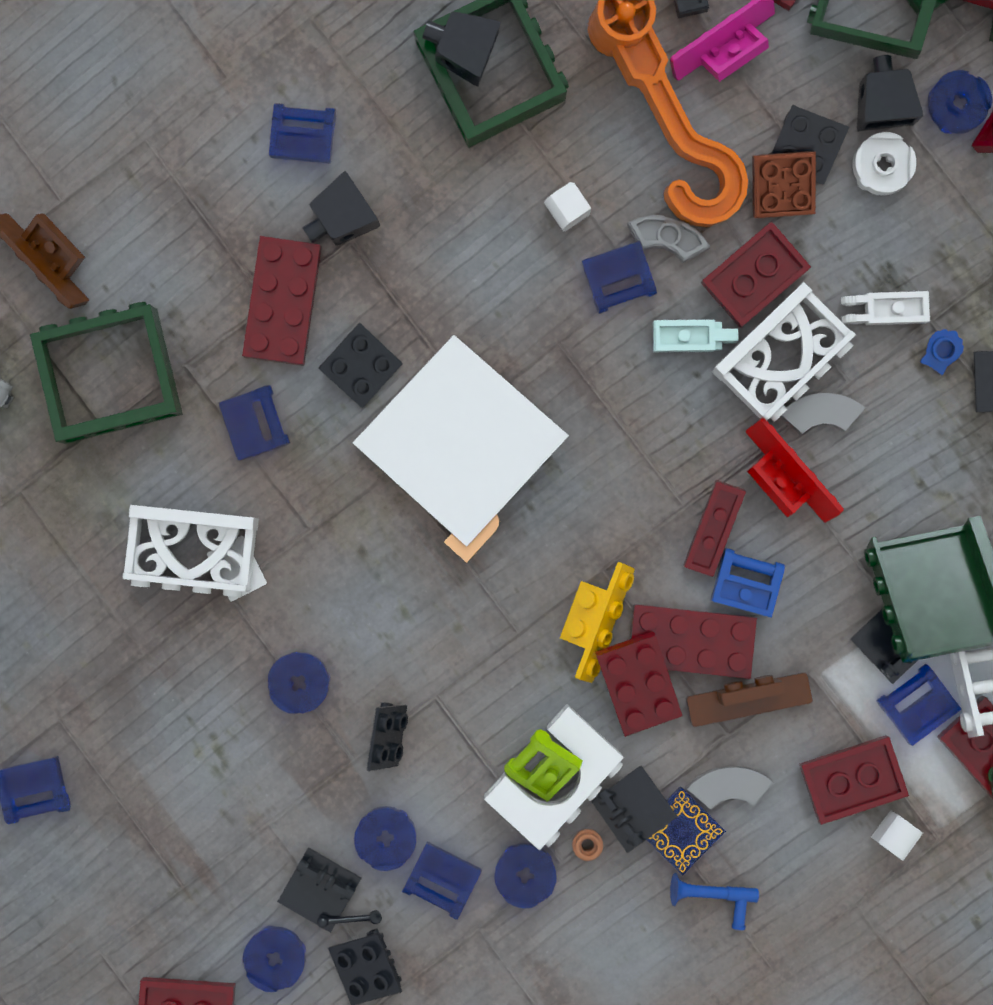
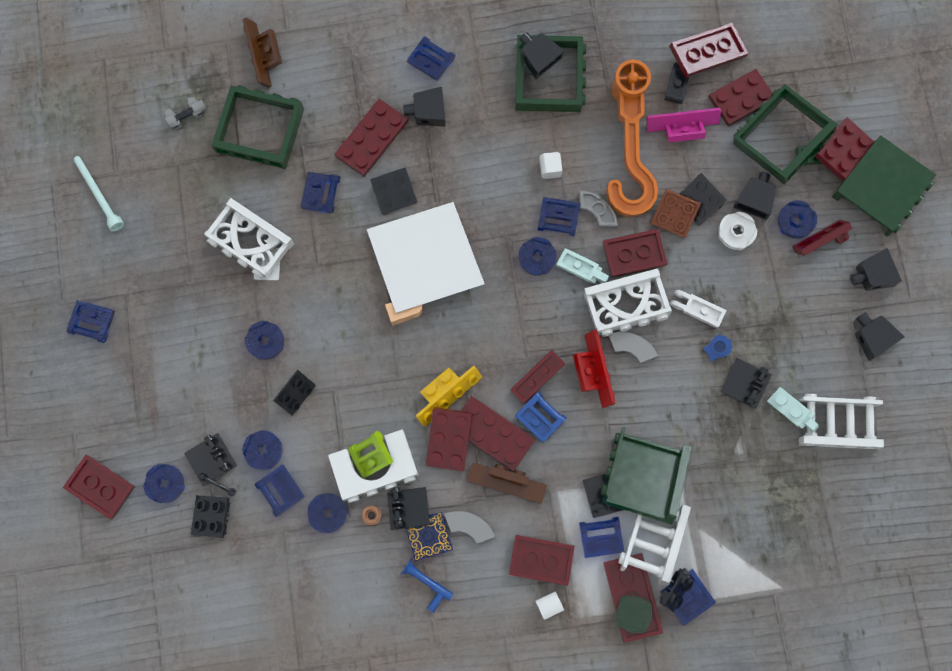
camera: 35 degrees right, 10 degrees down
none -> clear blue plate [519,237,557,275]

